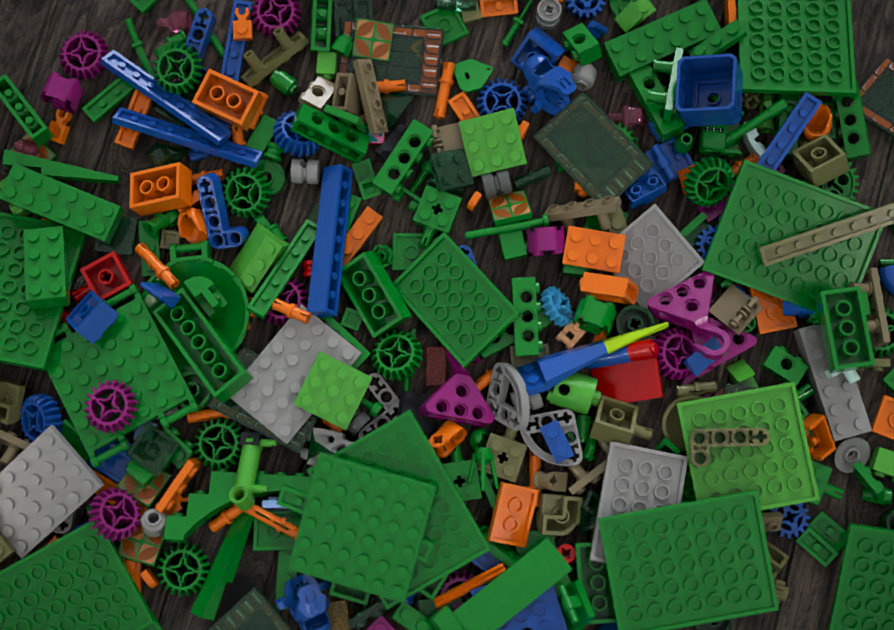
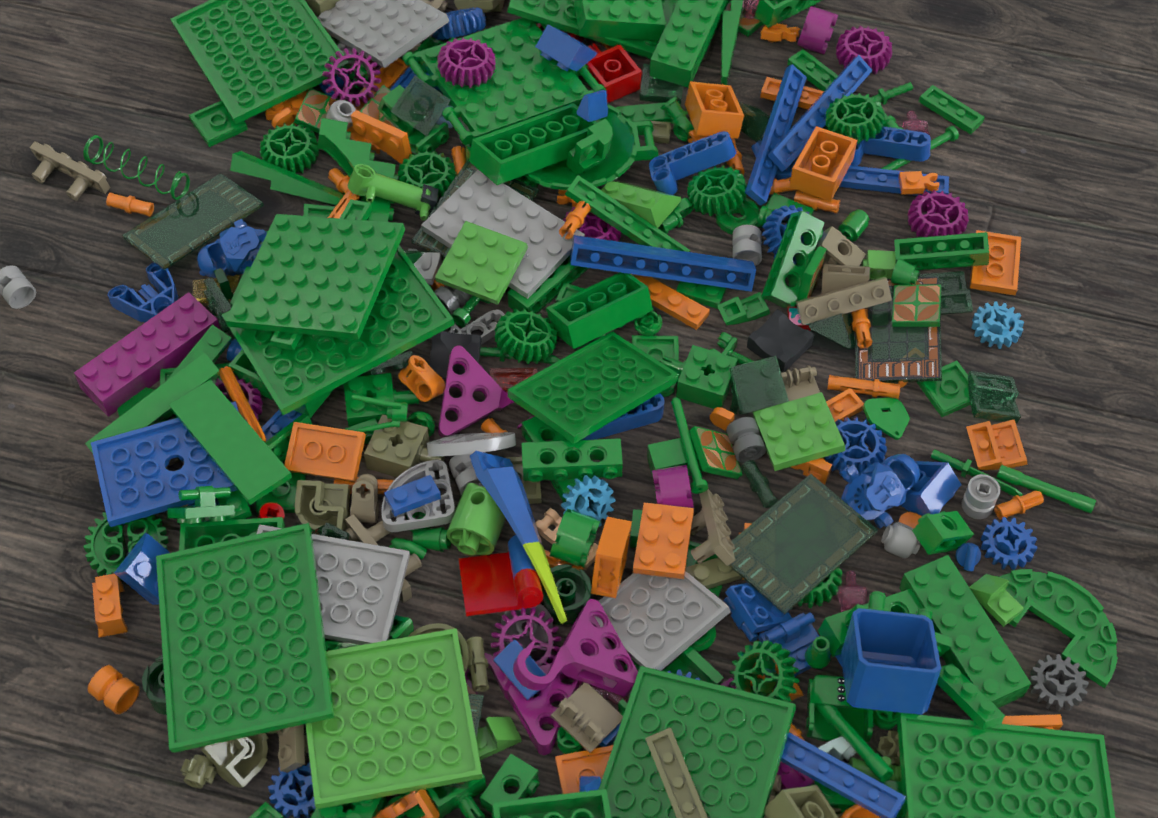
camera: 85 degrees right, 25 degrees down
orange pin [135,242,180,290] -> none
orange hair [177,207,208,244] -> none
olive plate [240,27,309,88] -> none
green brick [372,119,435,198] -> none
olive tile [459,1,482,25] -> none
olive brick [589,395,653,445] -> none
olive beam [688,428,770,467] -> none
none -> dark green tile [213,268,233,301]

